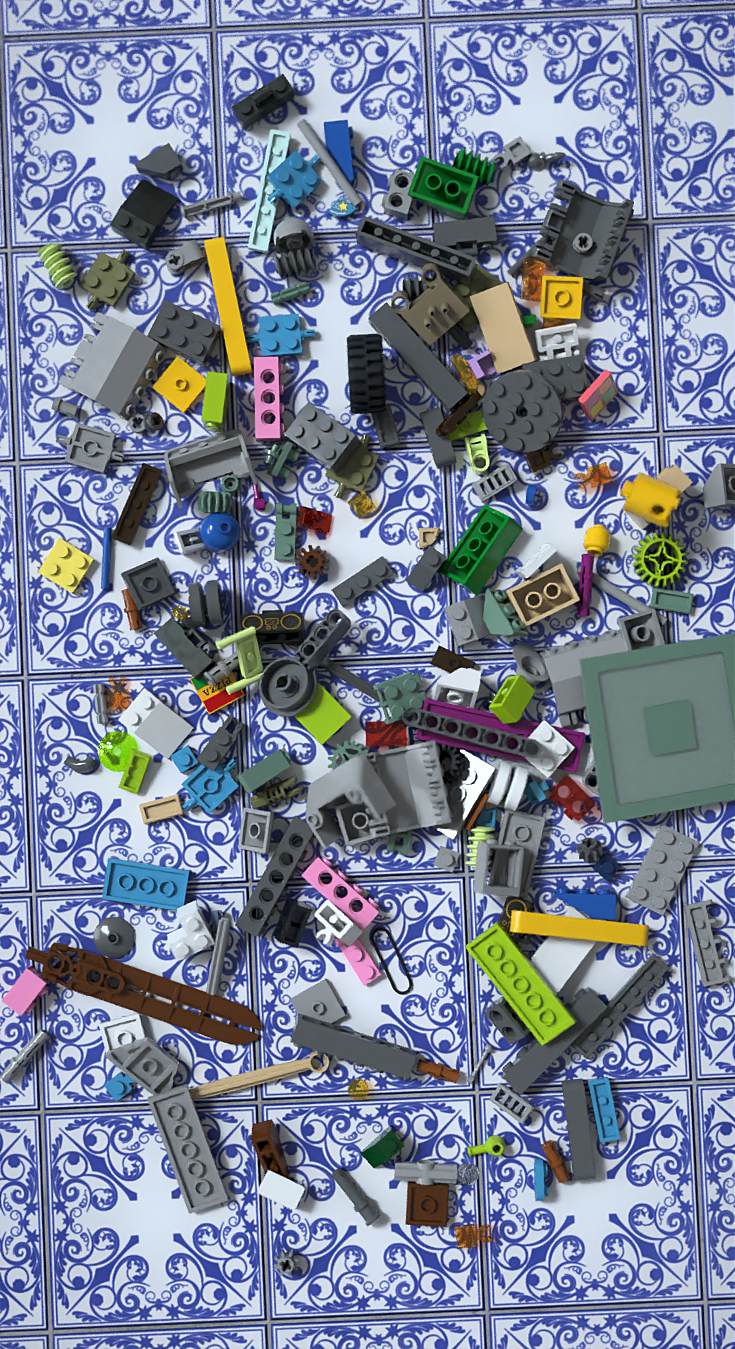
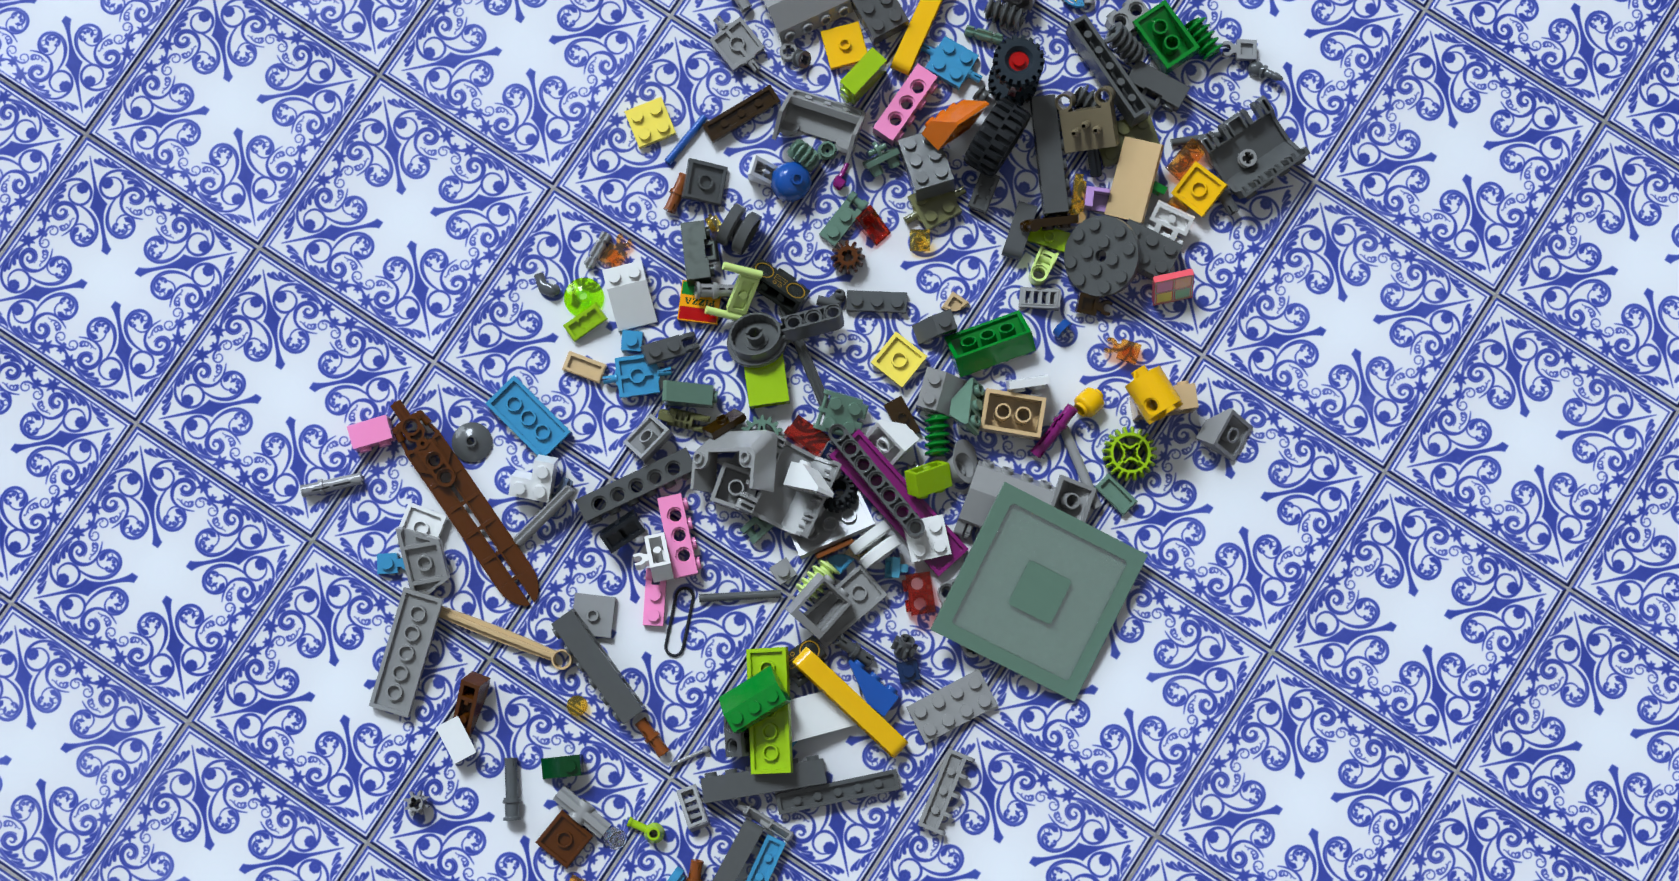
camera: 35 degrees right, 5 degrees down
none -> dark grey bar [699,590,781,602]
none -> dark brown plate [702,409,747,440]
none -> green slope [719,665,792,734]
none -> light grey piece [736,801,794,842]
none -> white slope [783,460,834,498]
none -> dark grey arm [816,289,846,306]
none -> dark grey pin [834,634,875,667]
none -> light yellow plate [871,332,927,388]
none -> orange slope [921,100,989,150]
none -> green piece [925,414,950,457]
none -> dark grey bush [972,85,991,101]
none -> black plate [988,35,1045,106]
none -> dark grey piece [1104,21,1147,65]

